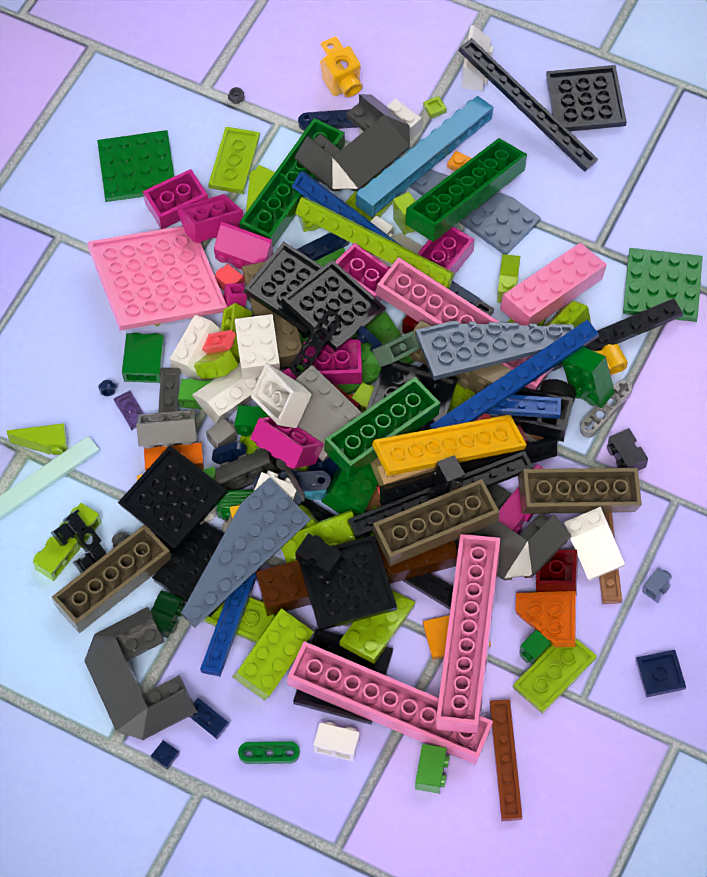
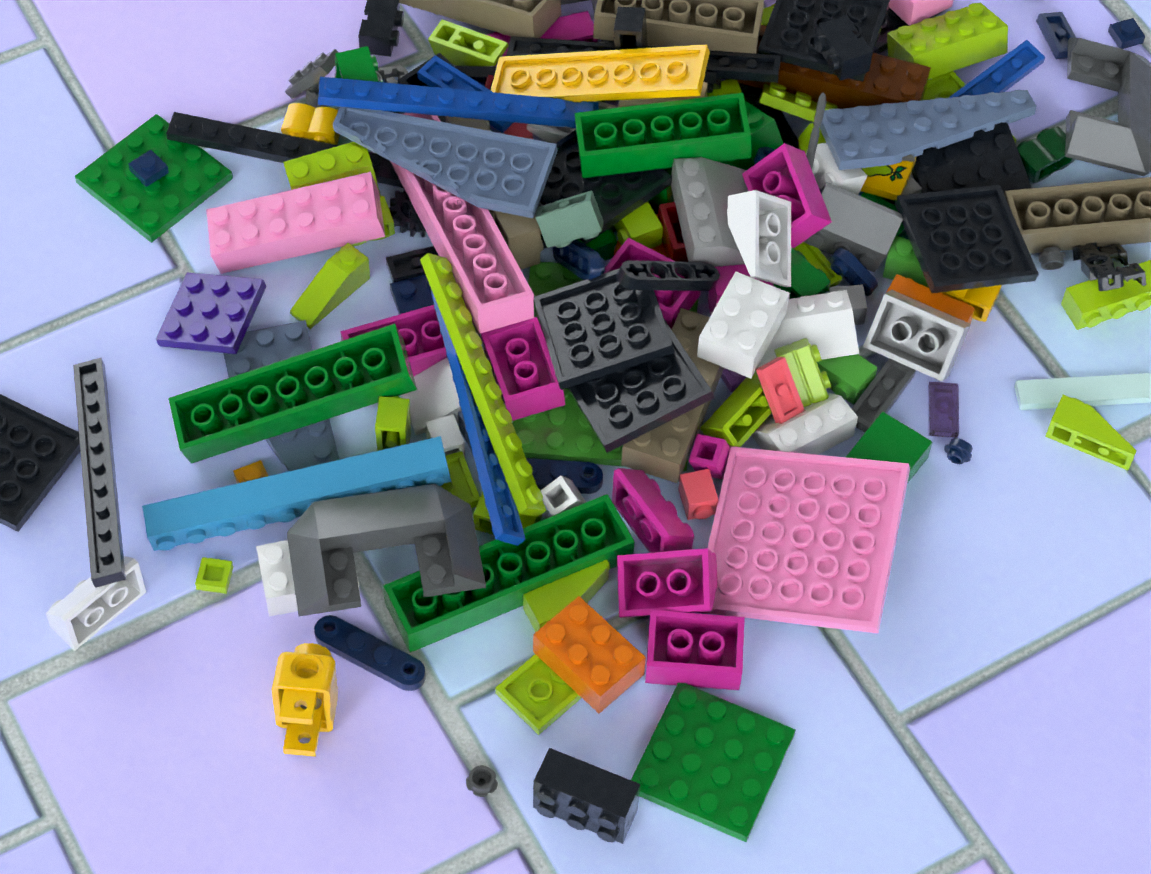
camera: 150 degrees left, 5 degrees down
none -> dark blue plate [128,150,169,187]
none -> plate [155,272,267,354]
none -> dark grey plate [285,49,339,99]
none -> lime slope [428,19,509,66]
none -> orange brick [533,596,646,714]
none -> black brick [533,748,640,844]
none -> white brick [541,475,586,516]

